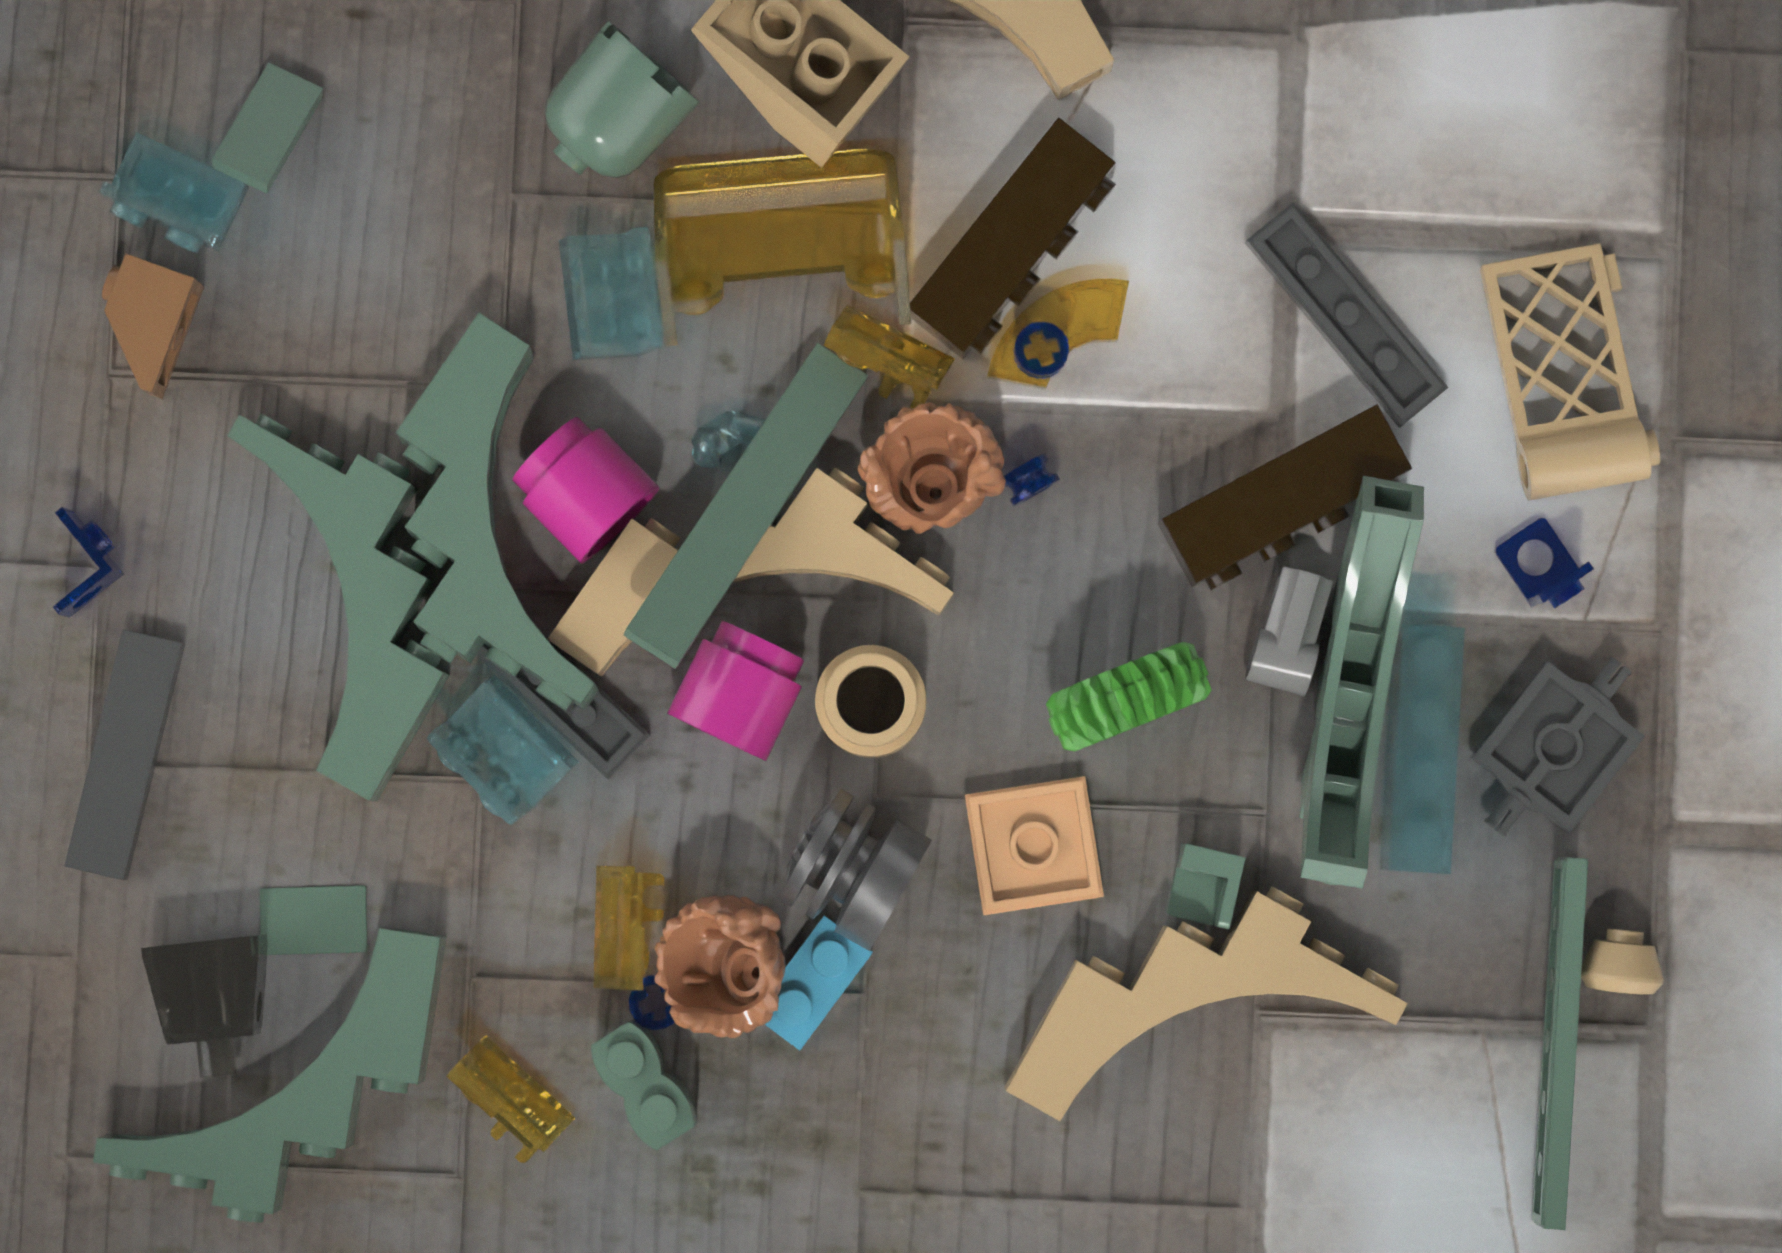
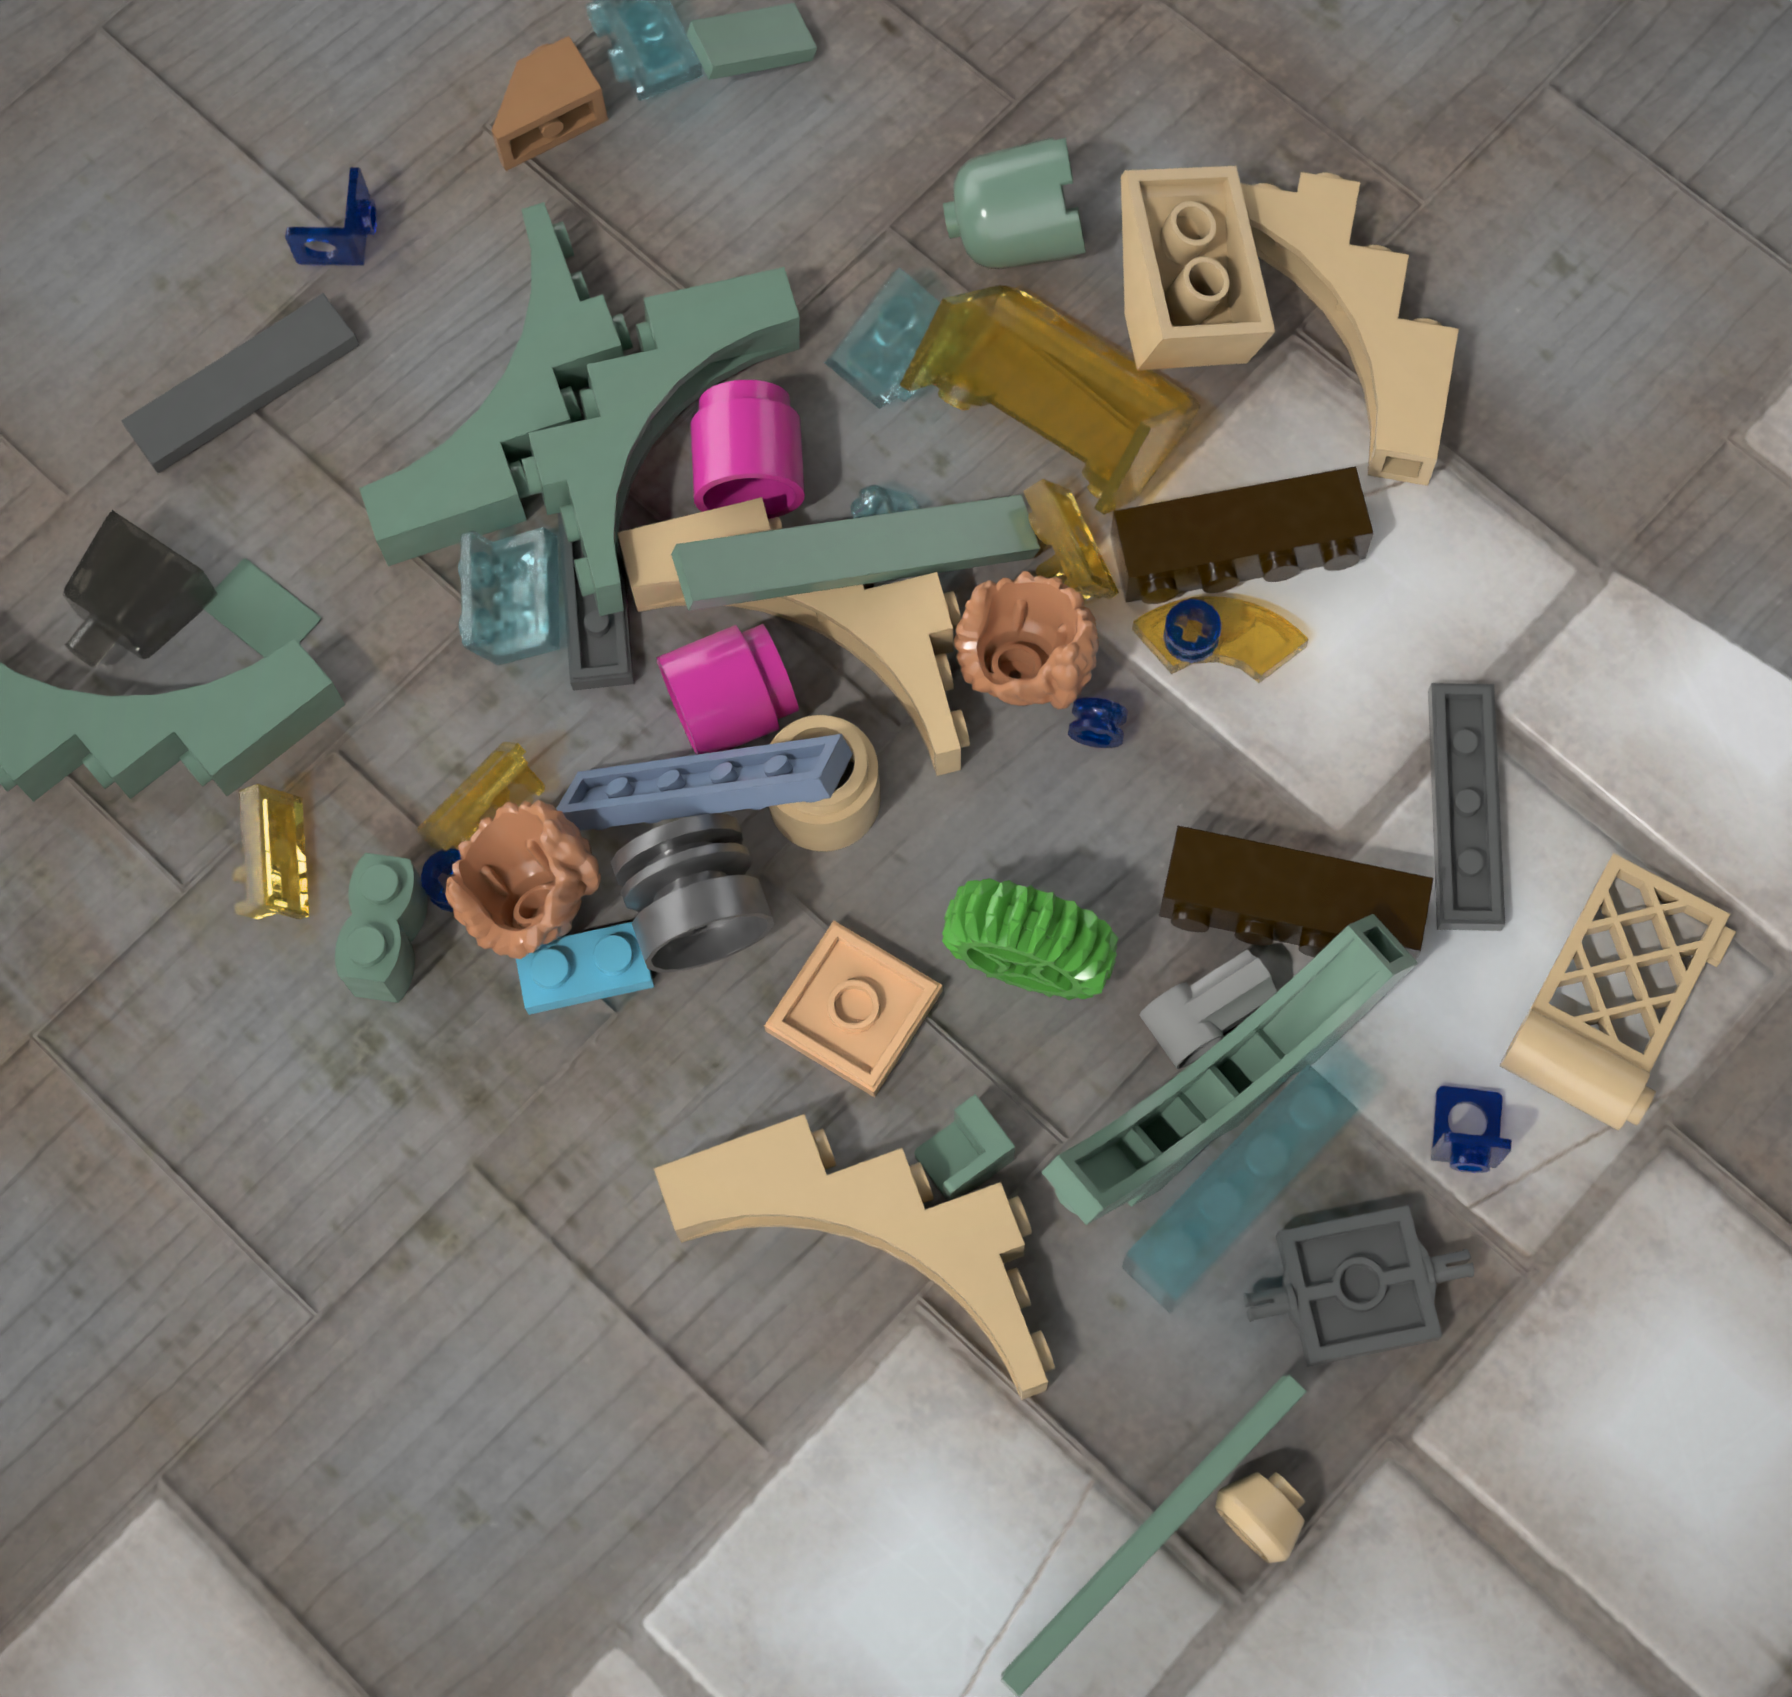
camera: 45 degrees right, 15 degrees down
none -> sand blue plate [556,734,853,831]

